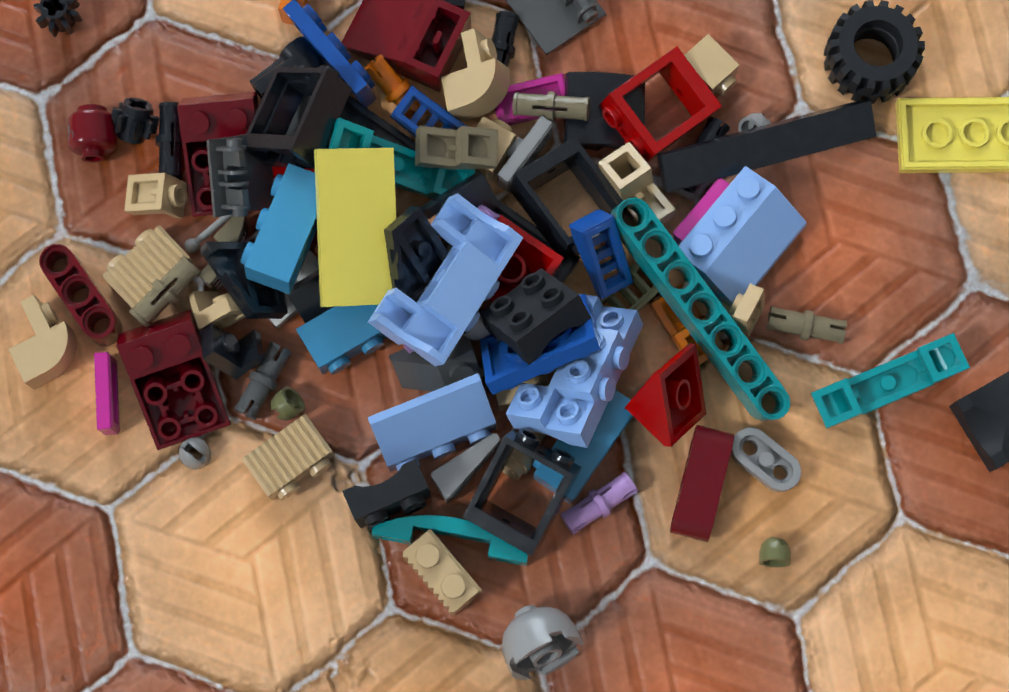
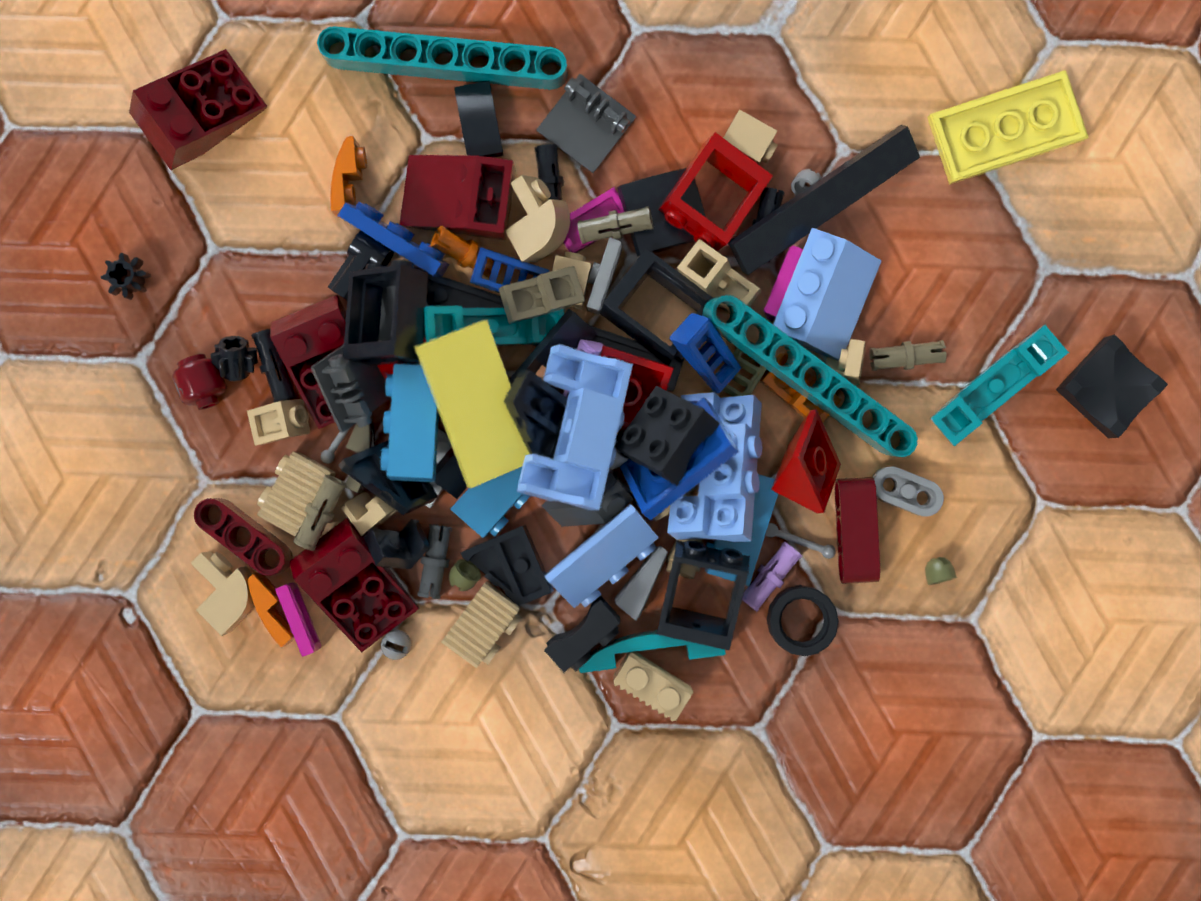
camera: 15 degrees left, 10 degrees up
light grey cylinder [502,605,584,680] -> none
black tyre [824,0,925,104] -> none
none -> orange slope [248,573,295,648]
none -> black wing [460,524,554,606]
none -> light grey hinge [765,523,836,559]
none -> black tyre [767,585,839,656]

